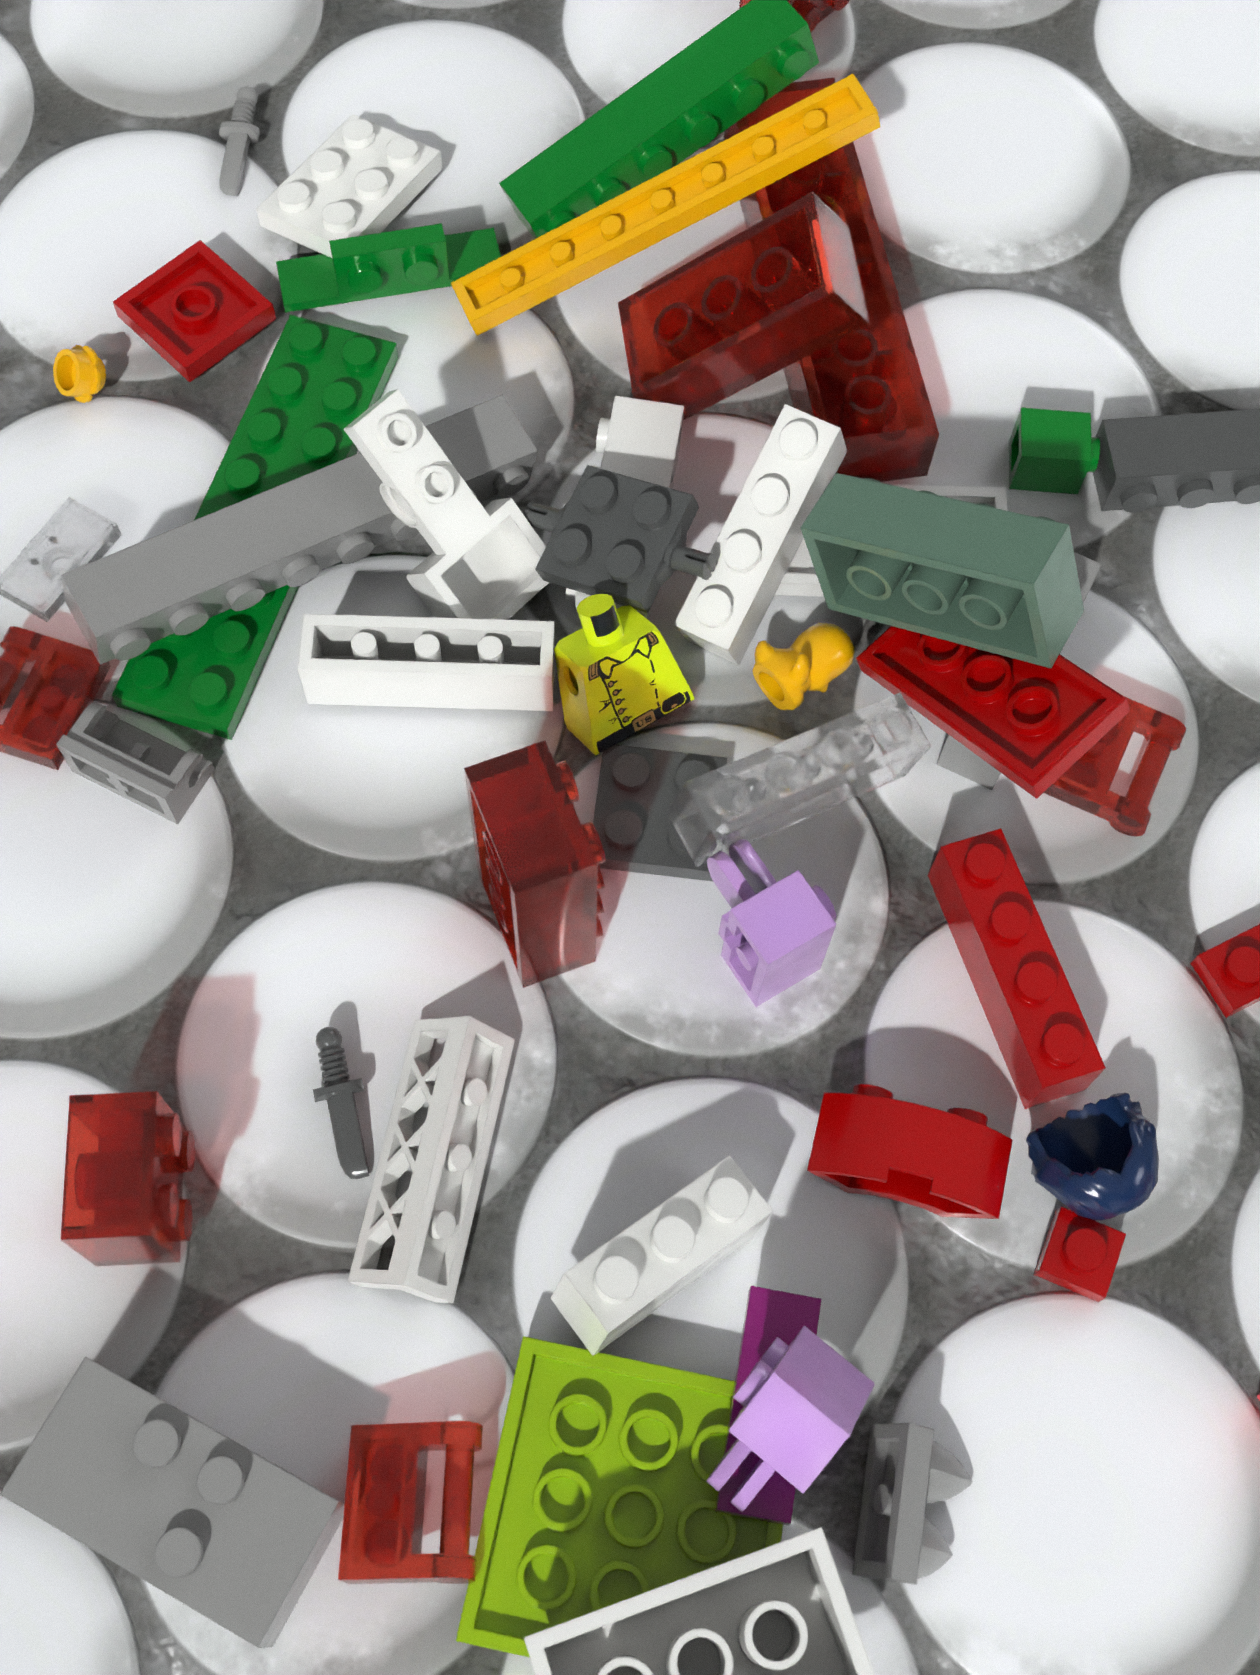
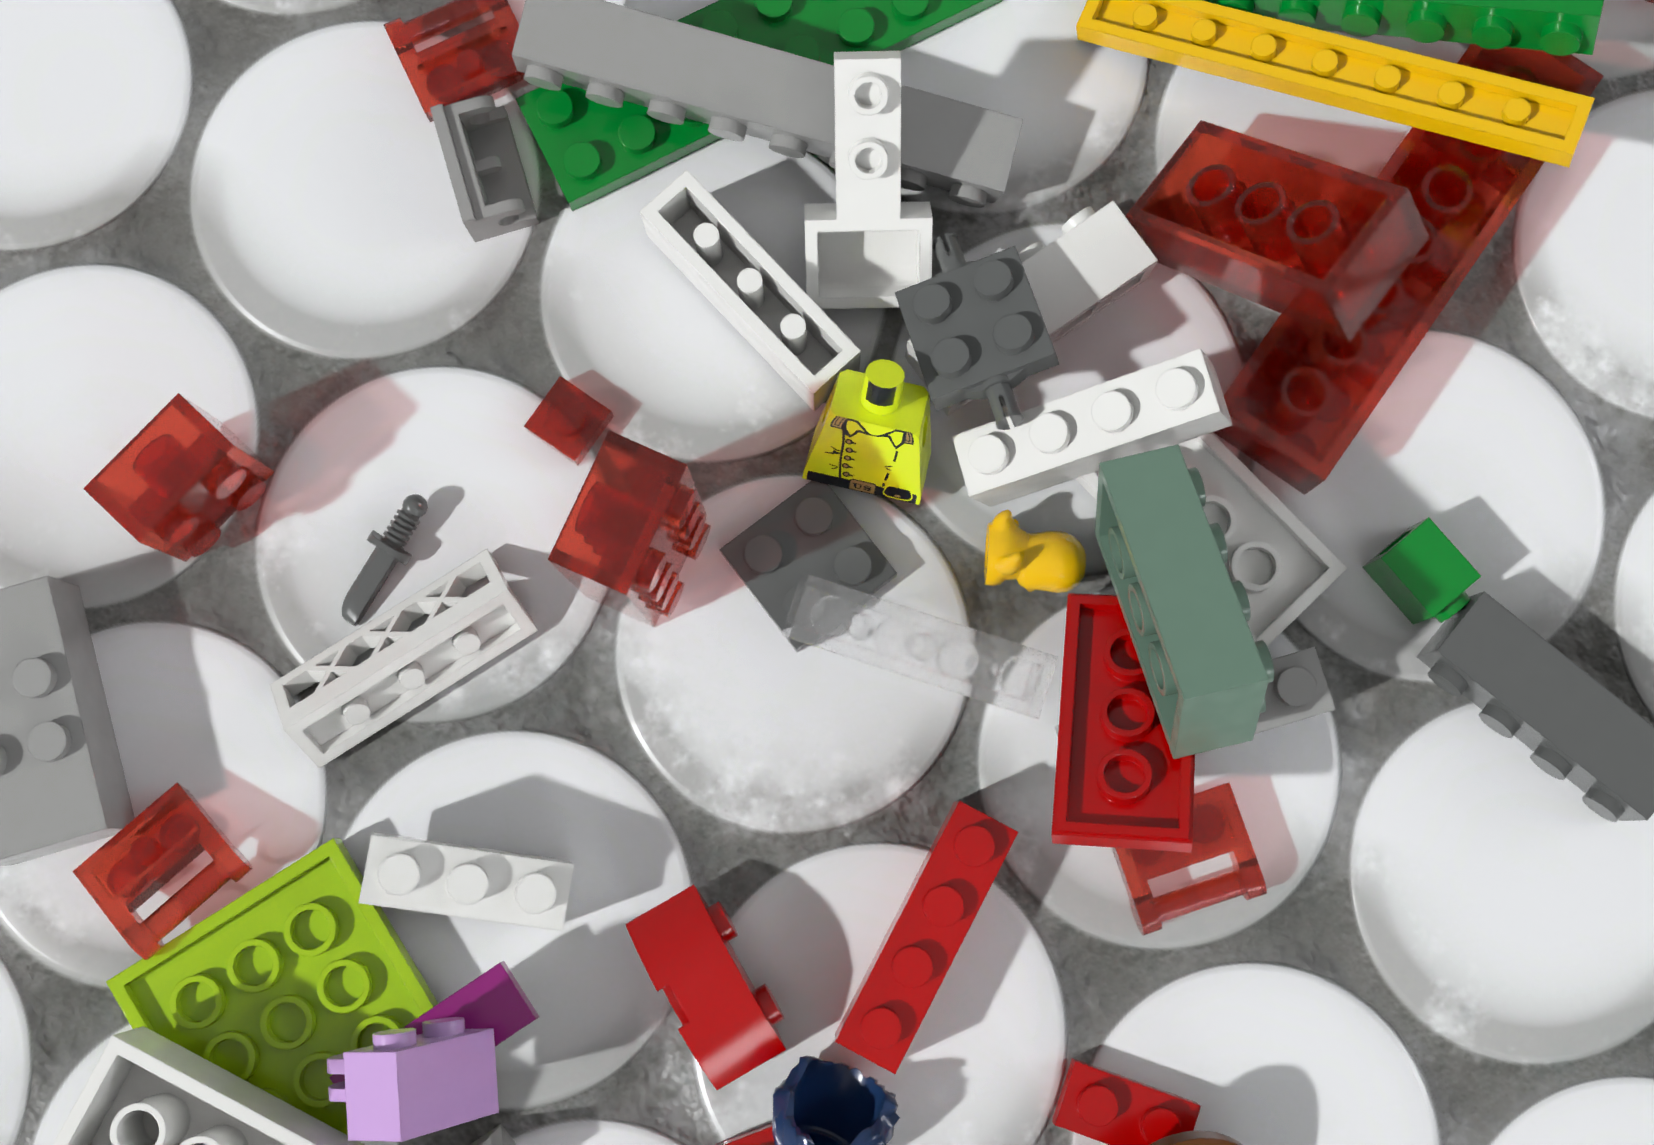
camera: 50 degrees right, 15 degrees up
lavender brick [707,839,837,1007] -> none
none -> clear red plate [524,376,614,466]

